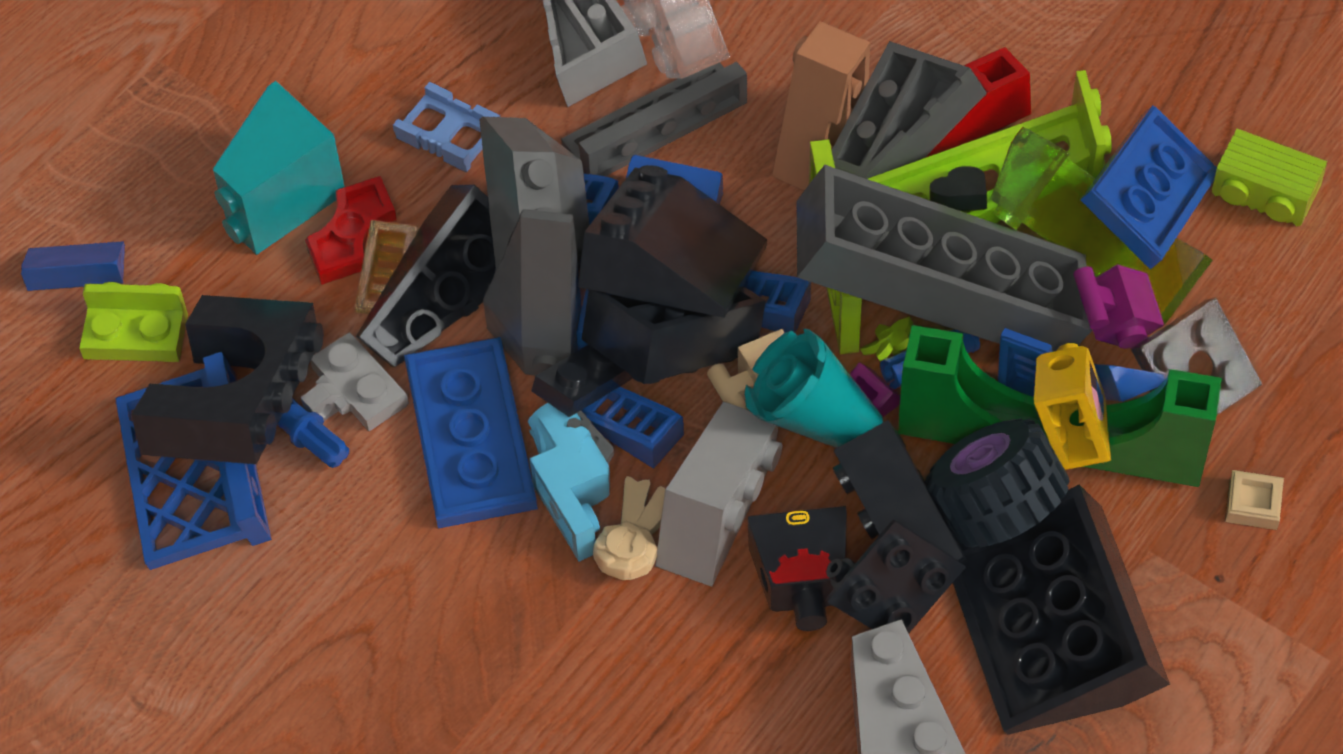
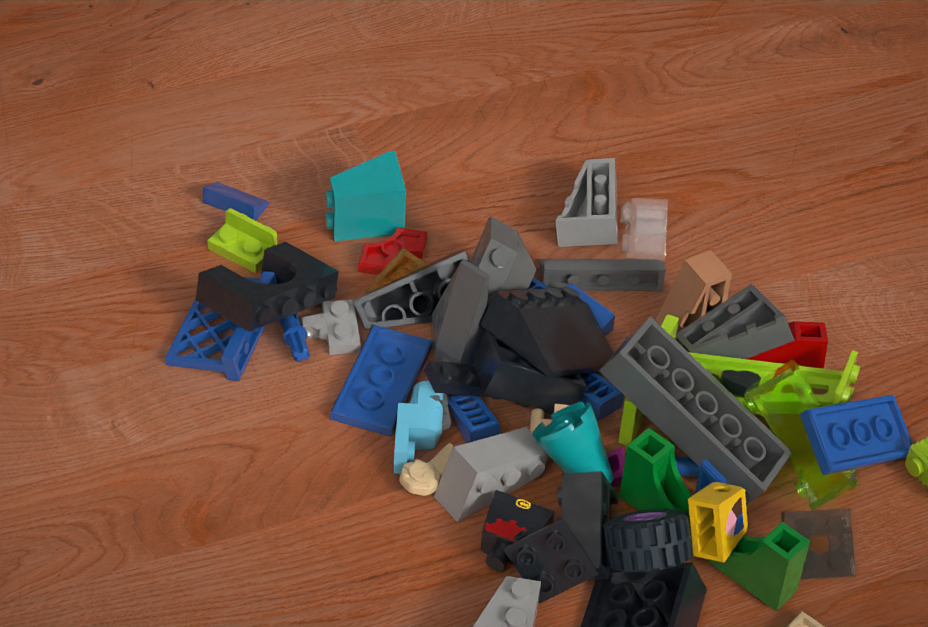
camera: 25 degrees right, 10 degrees down
medium blue piece [393,82,500,172] -> none
magenta brick [1073,264,1164,349] -> none
blue slope [1094,364,1165,402] -> none

